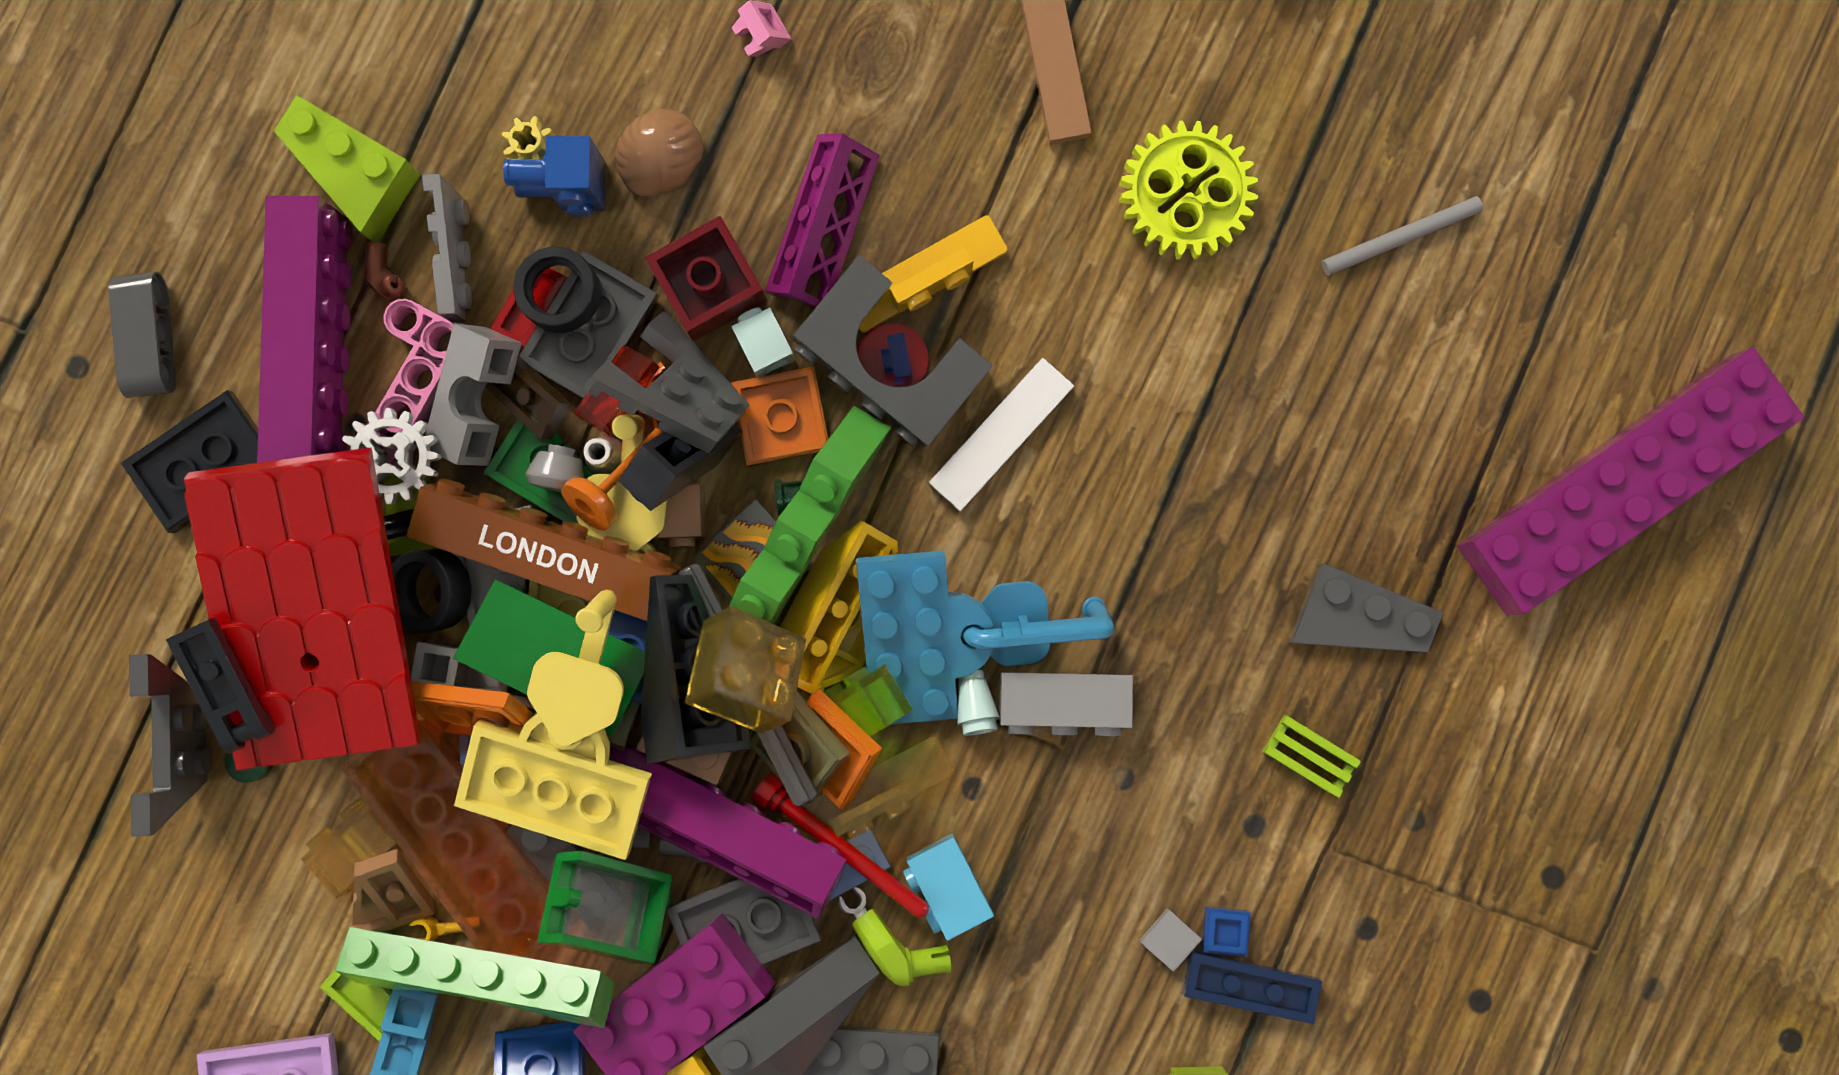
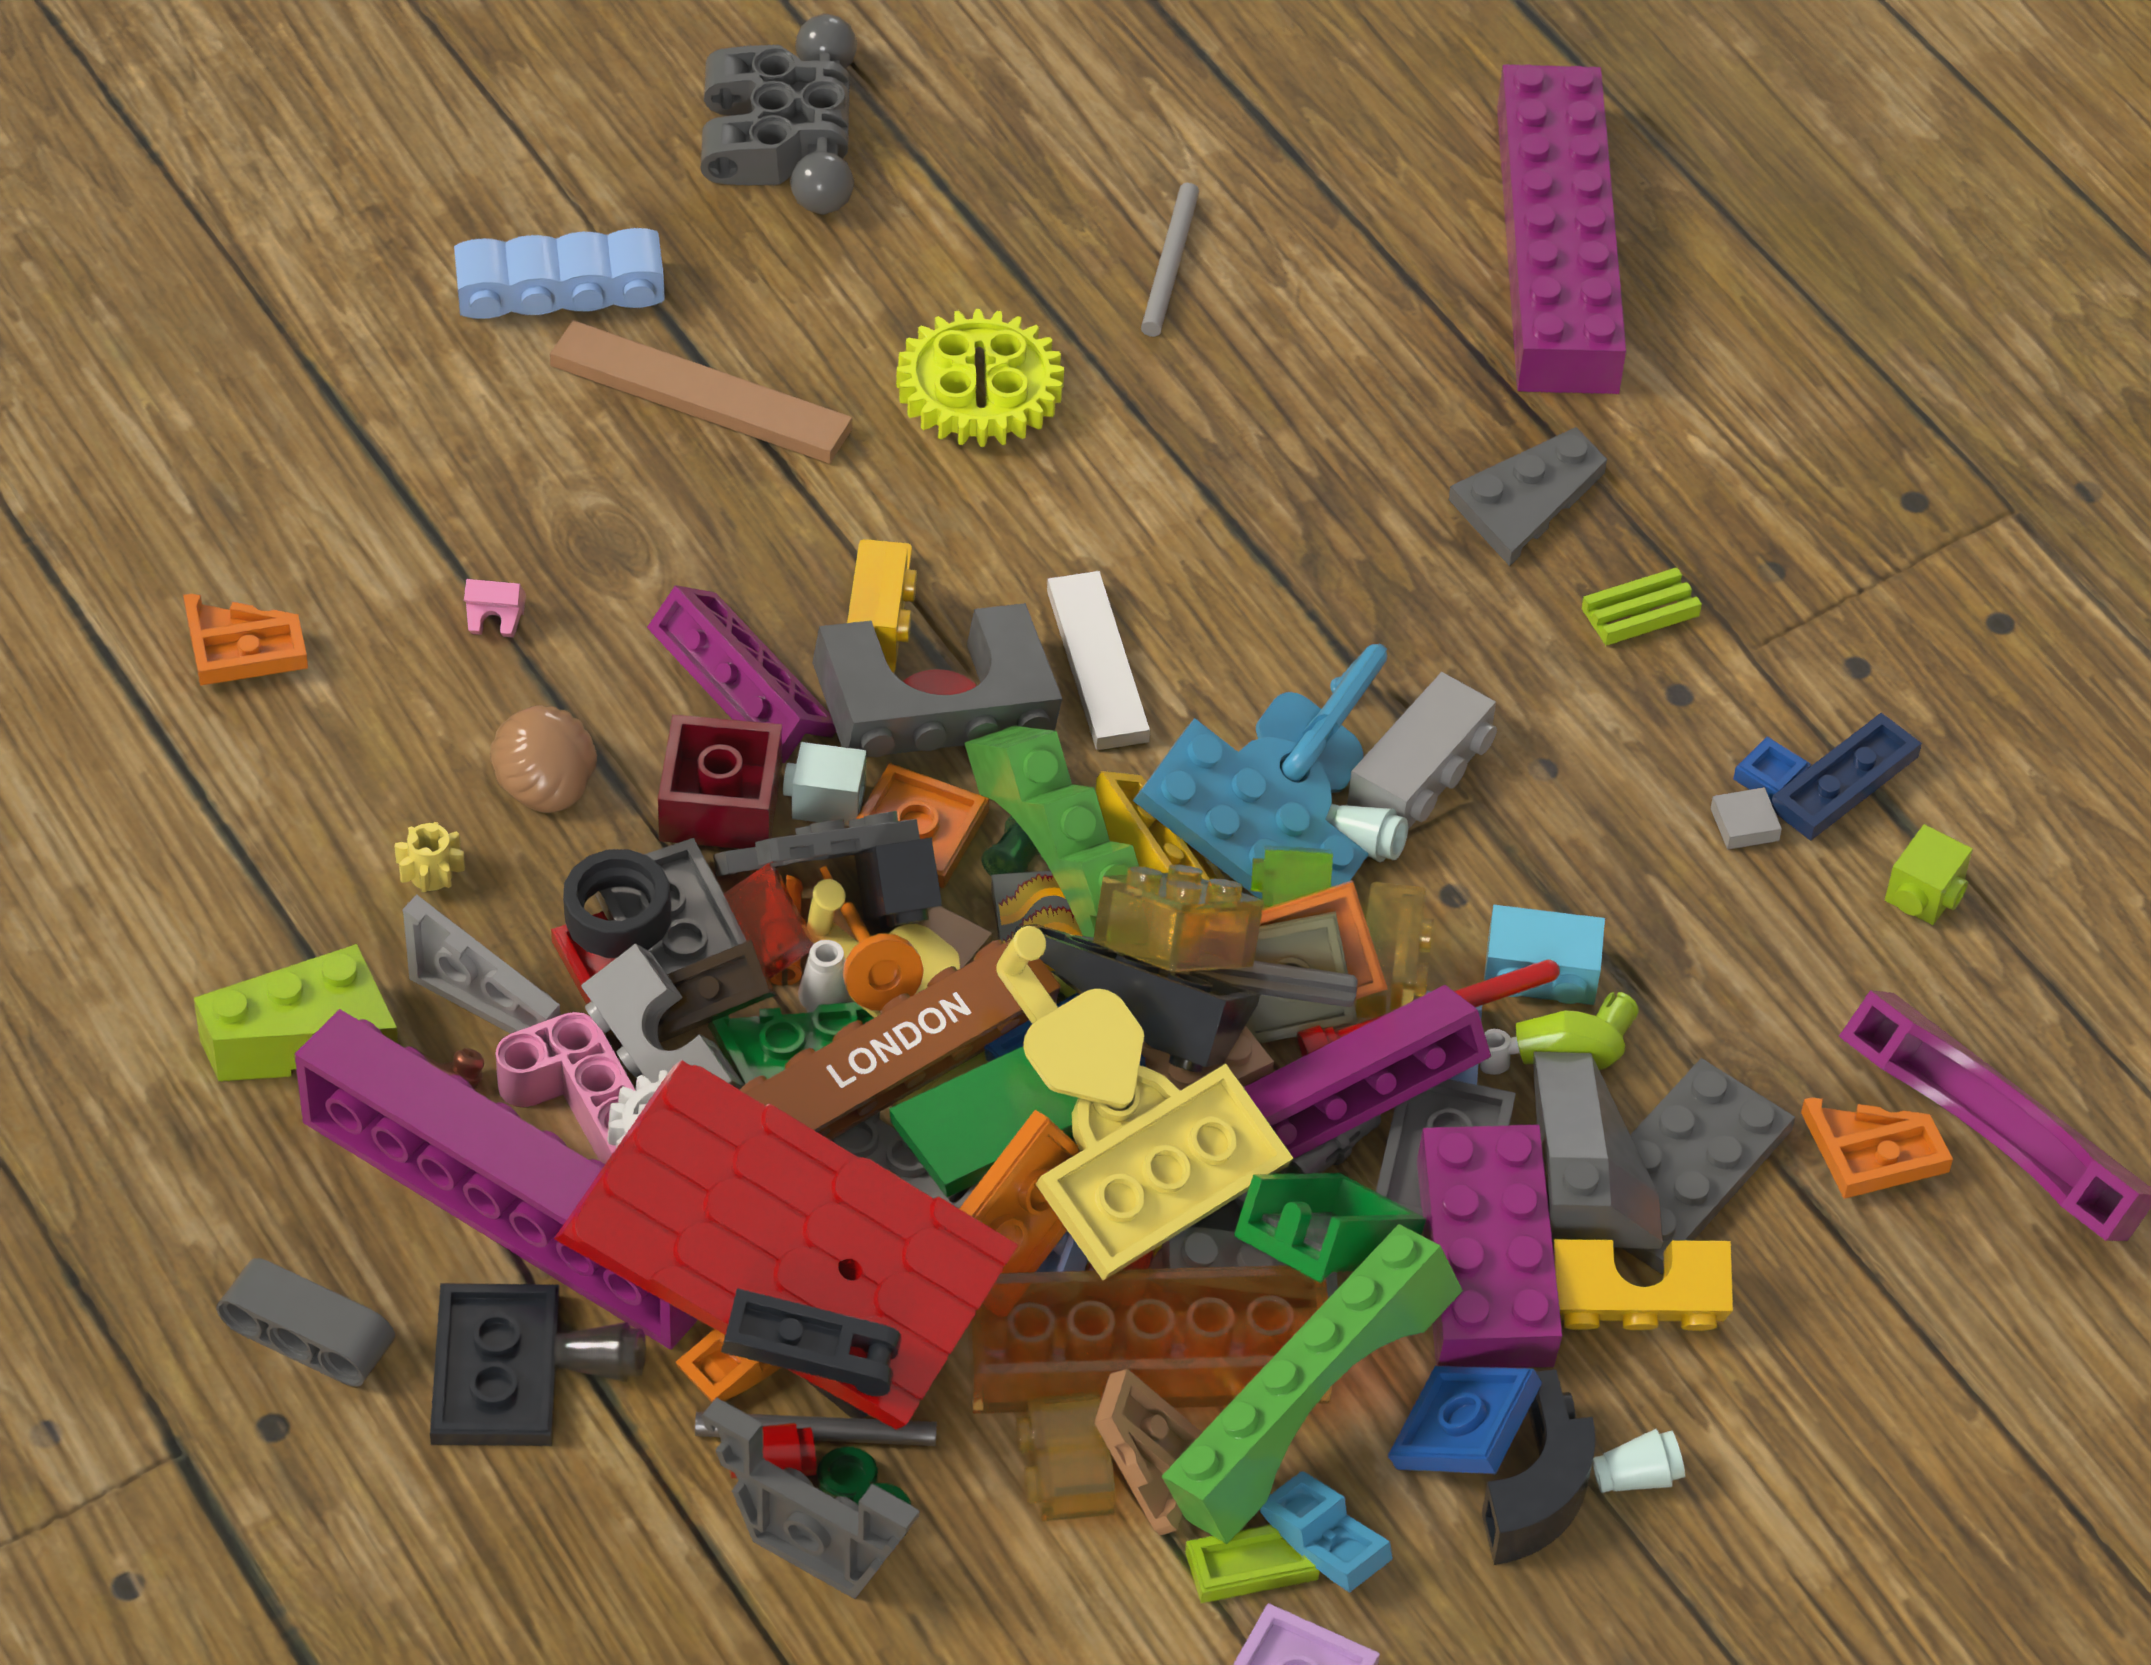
camera: 55 degrees left, 35 degrees down
blue brick [503,136,606,217] -> none
light grey cone [525,444,584,492] -> none
clear blue plate [881,333,912,385] -> none

